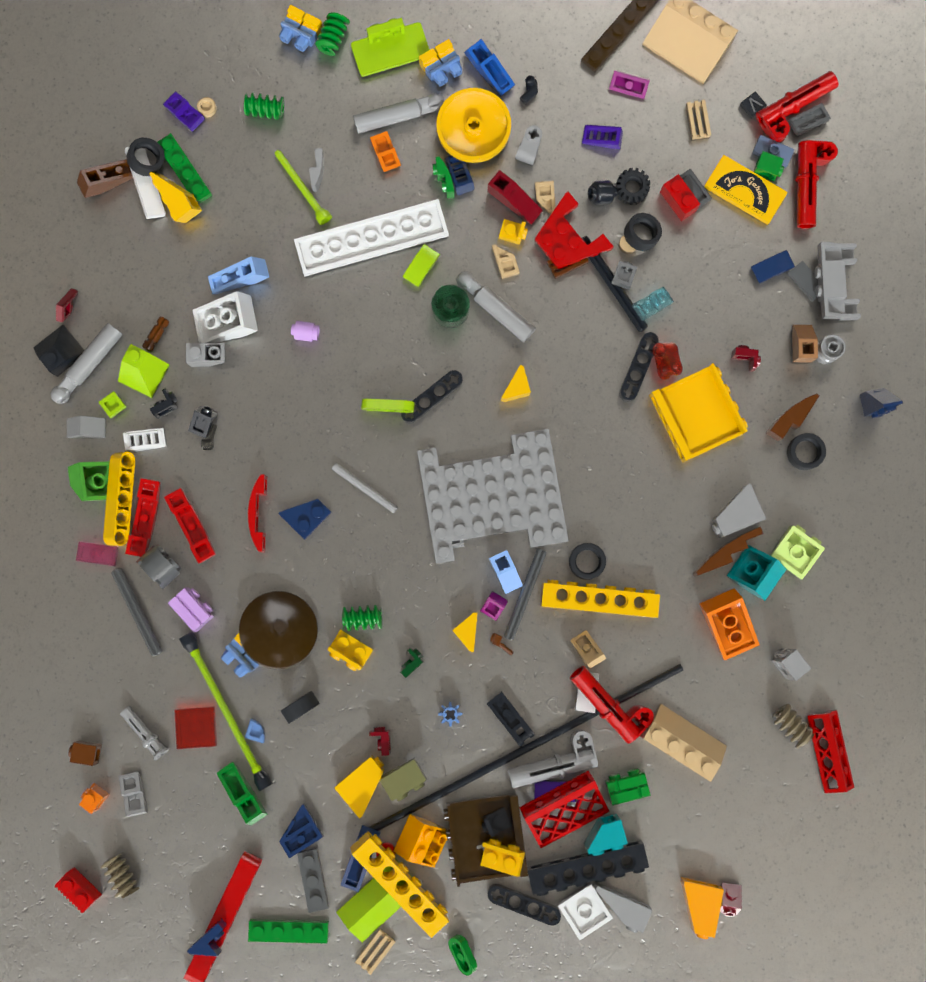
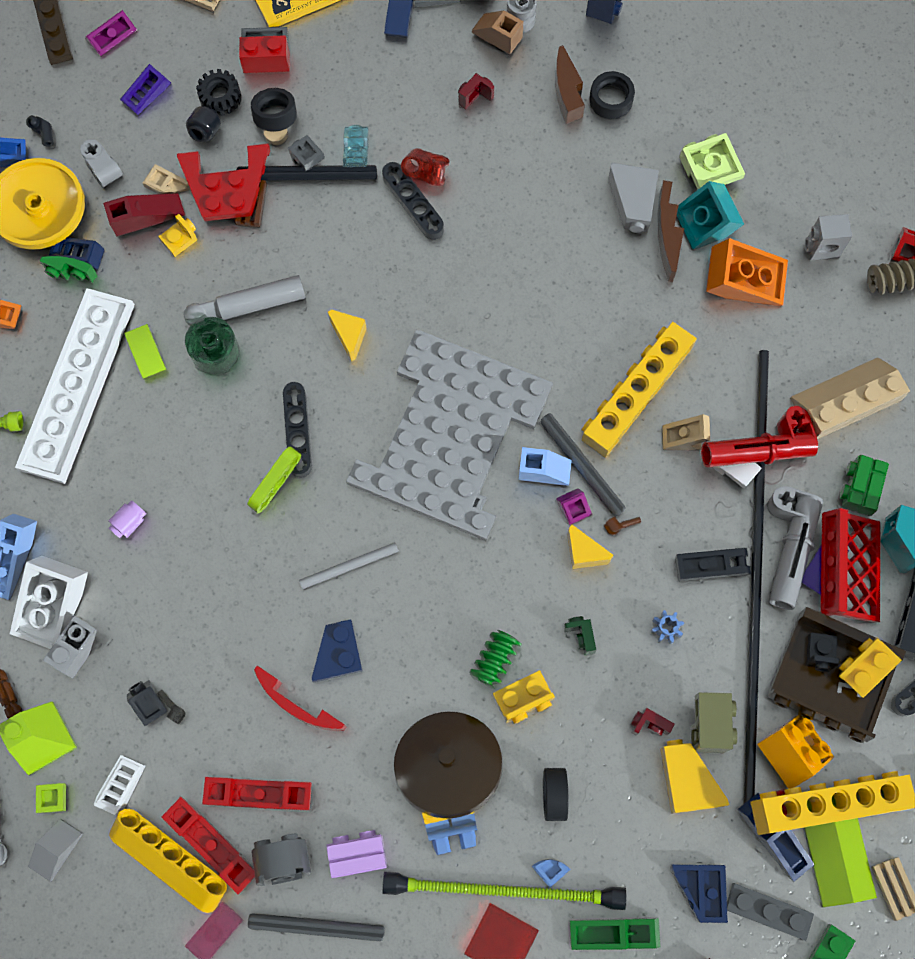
camera: 55 degrees left, 10 degrees down
bright green slope [68,461,119,501] -> none
black bracket [150,389,178,419] -> none
tan tile [492,244,520,279] -> none
black tyre [569,543,606,580] -> none
yellow panel [649,363,748,463] -> none

